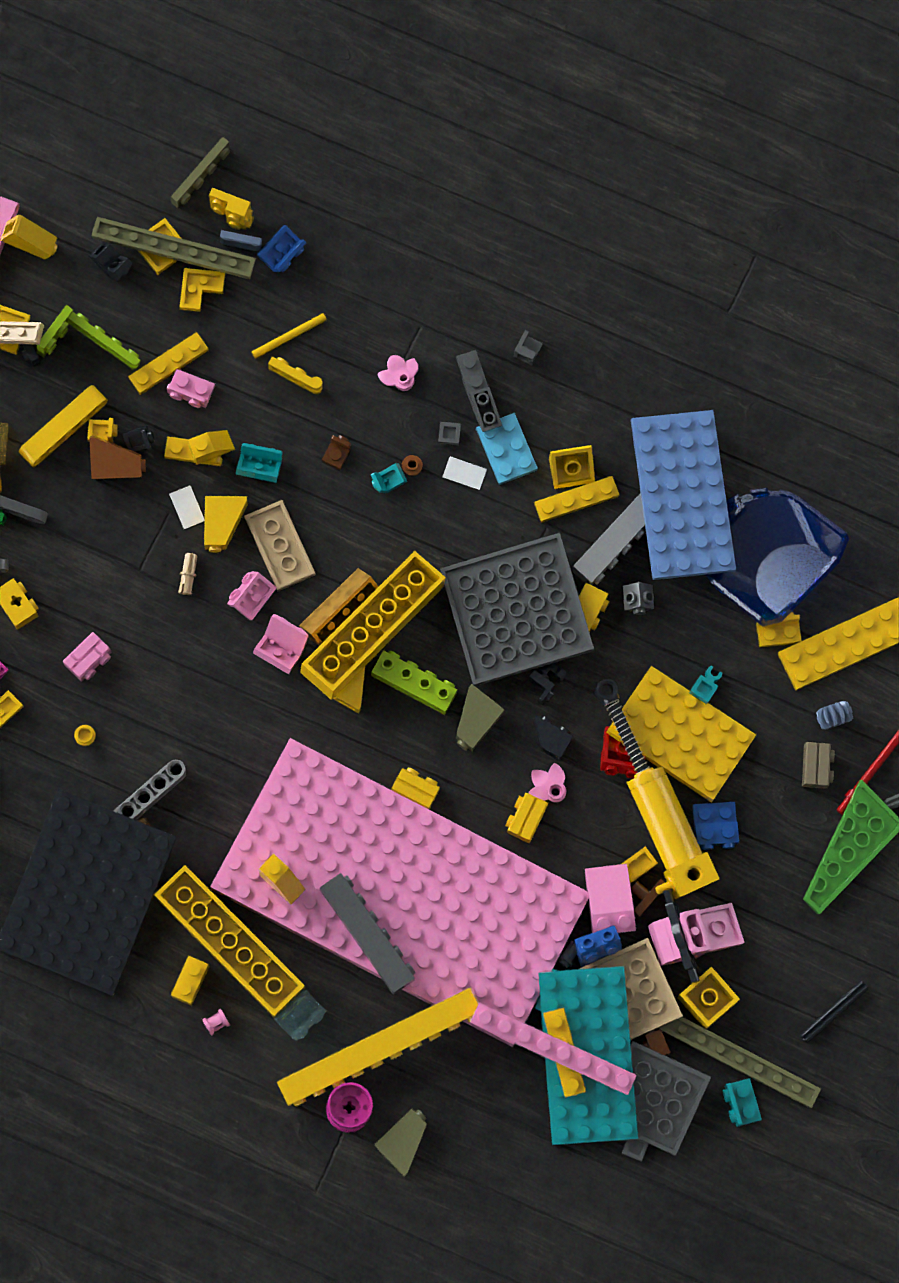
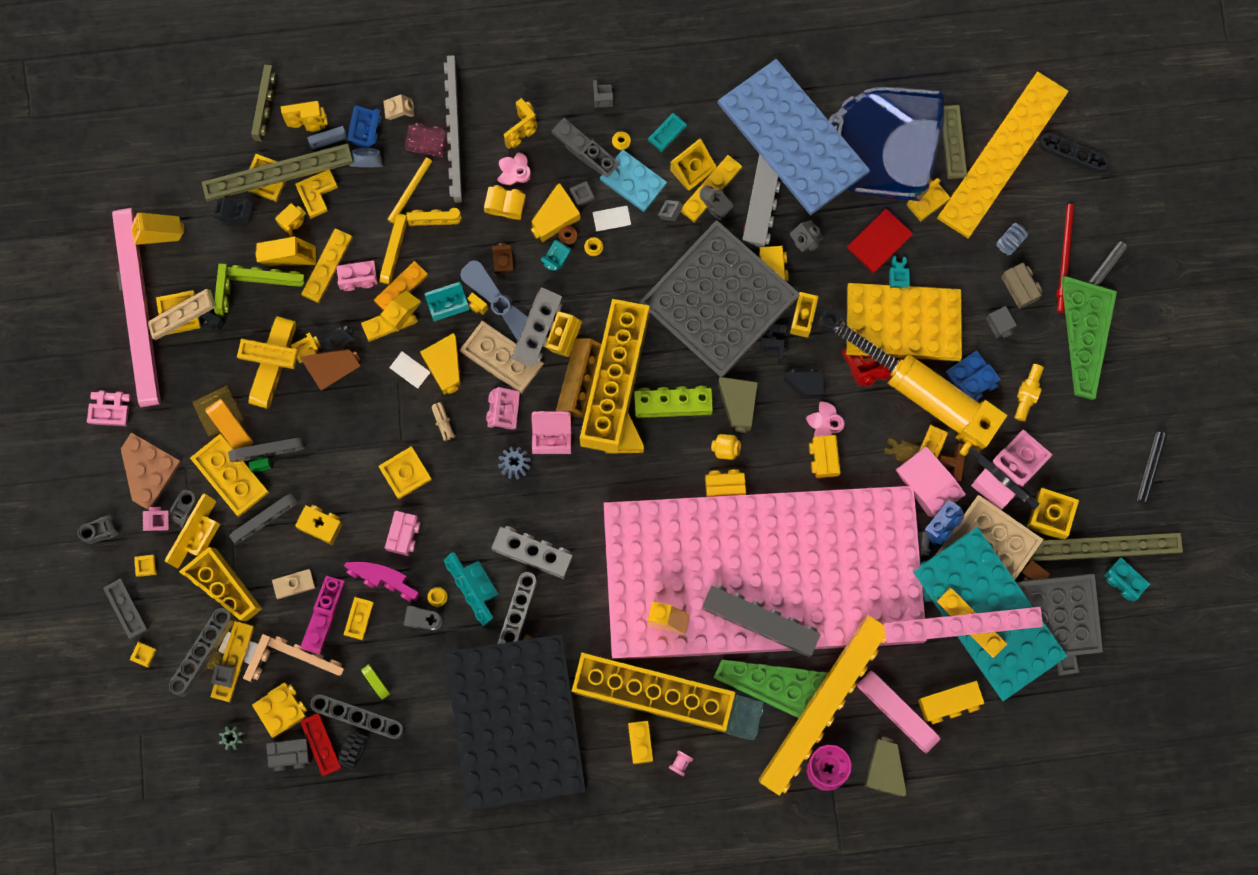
camera: 25 degrees left, 0 degrees up
none -> yellow plate [237,339,298,369]
none -> yellow slope [256,237,316,266]
none -> yellow brick [275,203,306,236]
none -> dark pink slope [344,562,420,602]
none -> sand blue piece [349,148,383,167]
none -> light orange plate [374,261,428,310]
none -> yellow plate [379,446,432,499]
none -> yellow beam [380,213,407,284]
none -> tan bracket [384,94,414,120]
none -> dark grey piece [403,606,443,630]
none -> clear pink brick [405,123,447,157]
none -> light grey plate [444,56,462,203]
none -> teal bracket [444,552,498,626]
none -> sand blue piece [461,261,542,348]
none -> yellow plate [468,293,488,314]
none -> yellow brick [484,185,526,220]
none -> light grey brick [492,526,573,579]
none -> sand blue gear [498,447,531,479]
none -> yellow bracket [504,98,537,149]
none -> light grey brick [510,287,563,368]
none -> yellow slope [531,184,580,242]
none -> yellow brick [545,312,582,357]
none -> yellow plate [584,237,603,256]
none -> yellow plate [612,132,631,150]
none -> teal plate [648,113,687,152]
none -> dark grey plate [658,200,683,221]
none -> dark grey piece [700,185,734,221]
none -> yellow head [711,434,741,460]
none -> bright green wing [713,660,828,718]
none -> yellow brick [790,292,818,337]
none -> red tile [847,209,913,274]
none -> bright pink beam [857,671,940,753]
none -> clear yellow plate [884,439,920,463]
none -> yellow brick [918,681,984,724]
none -> olive plate [940,105,967,179]
none -> dark grey brick [986,306,1017,338]
none -> yellow pin [1014,364,1044,421]

